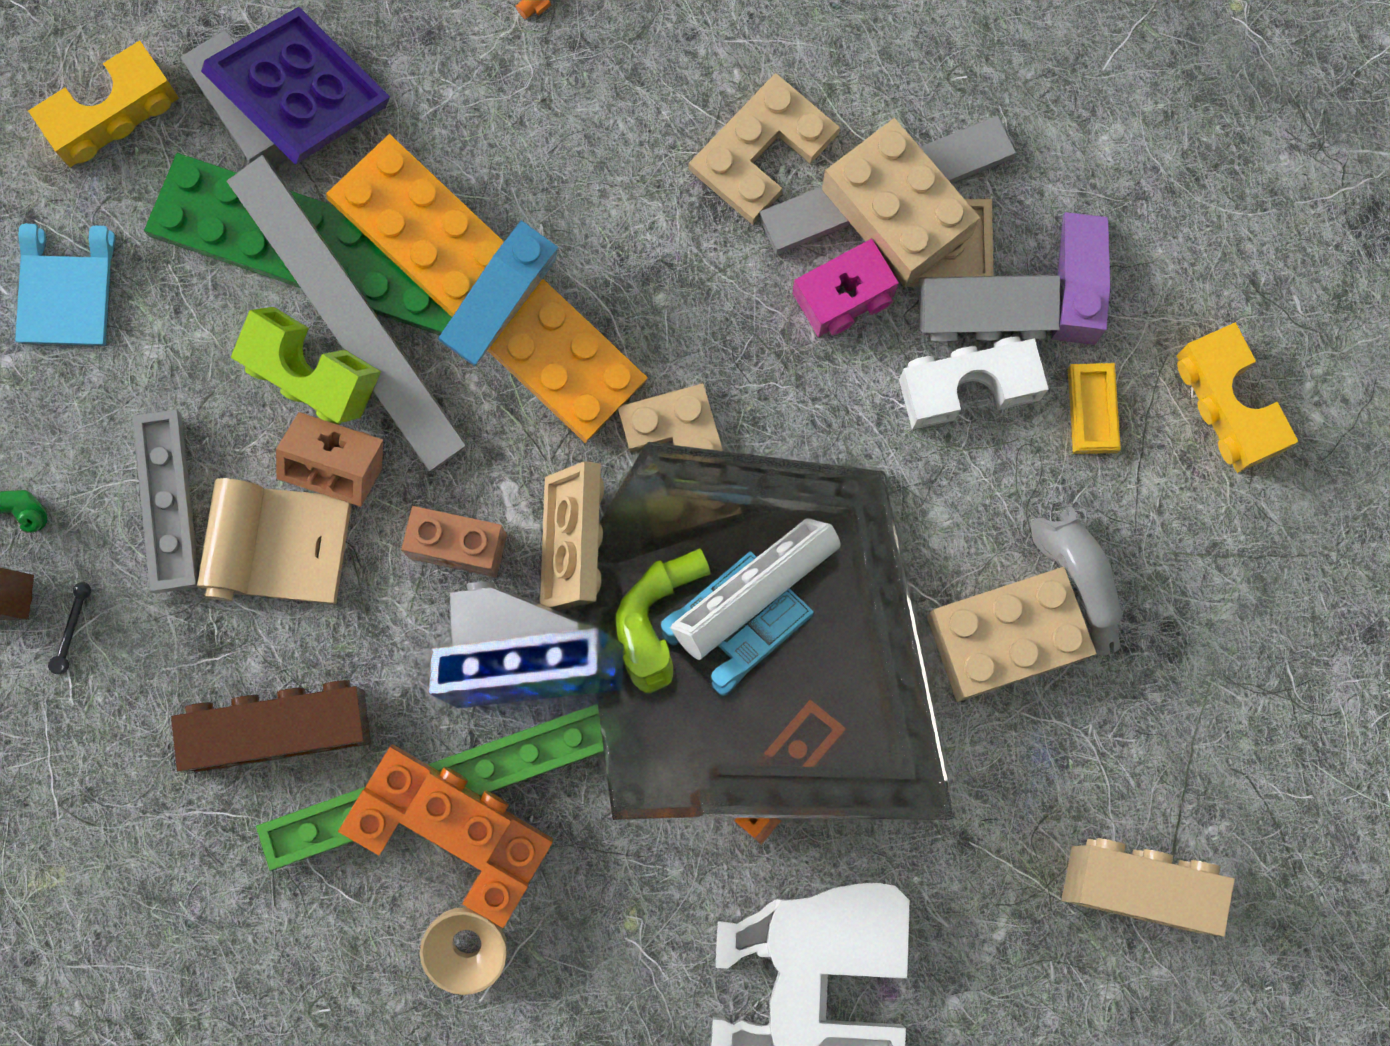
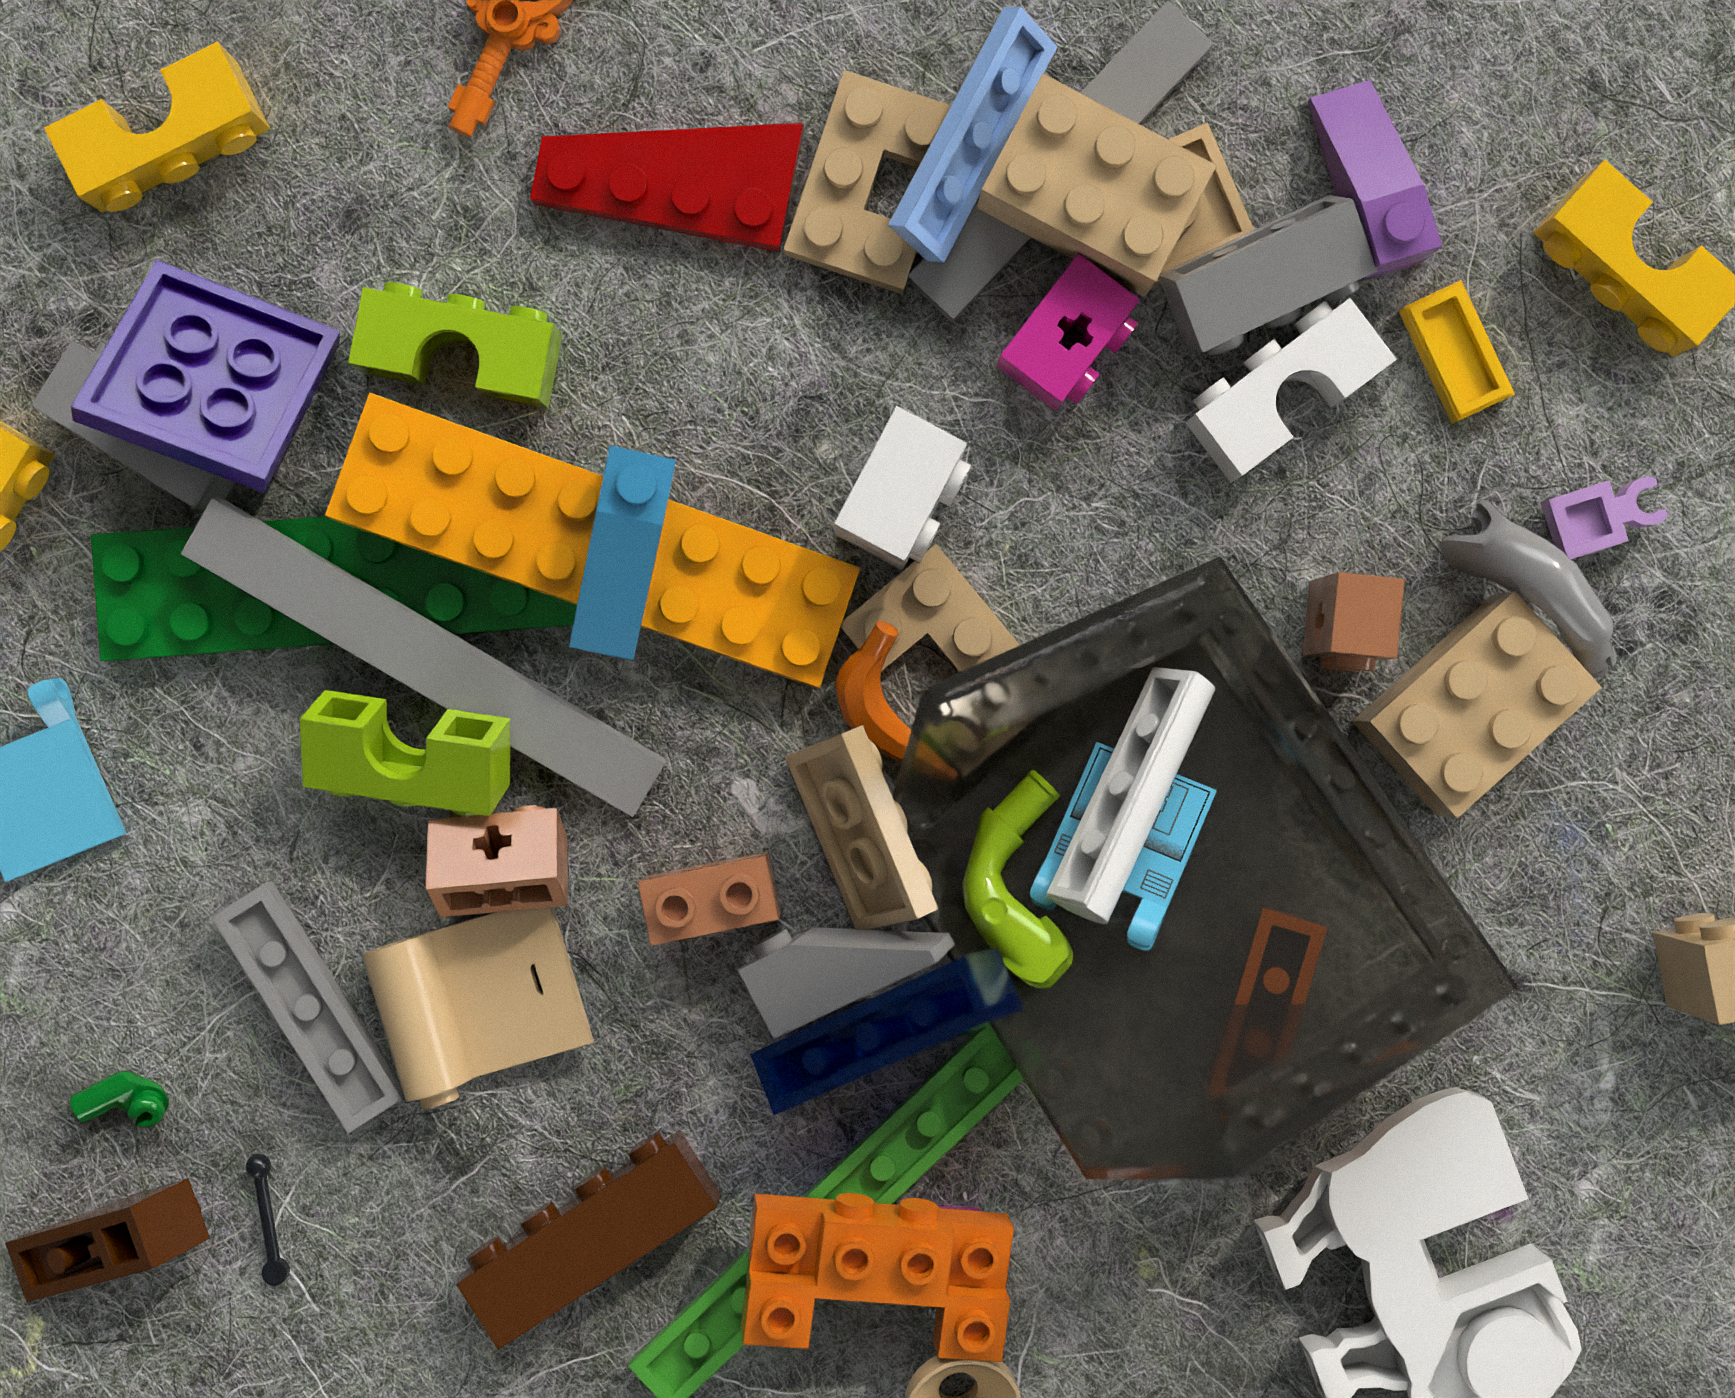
camera: 25 degrees left, 10 degrees up
none -> lime arch [348,282,563,409]
none -> red wing [530,123,804,253]
none -> white brick [834,406,971,571]
none -> orange piece [835,621,954,779]
none -> light blue plate [888,7,1058,263]
none -> nougat brick [1302,572,1405,673]
none -> lavender plate [1540,477,1668,559]

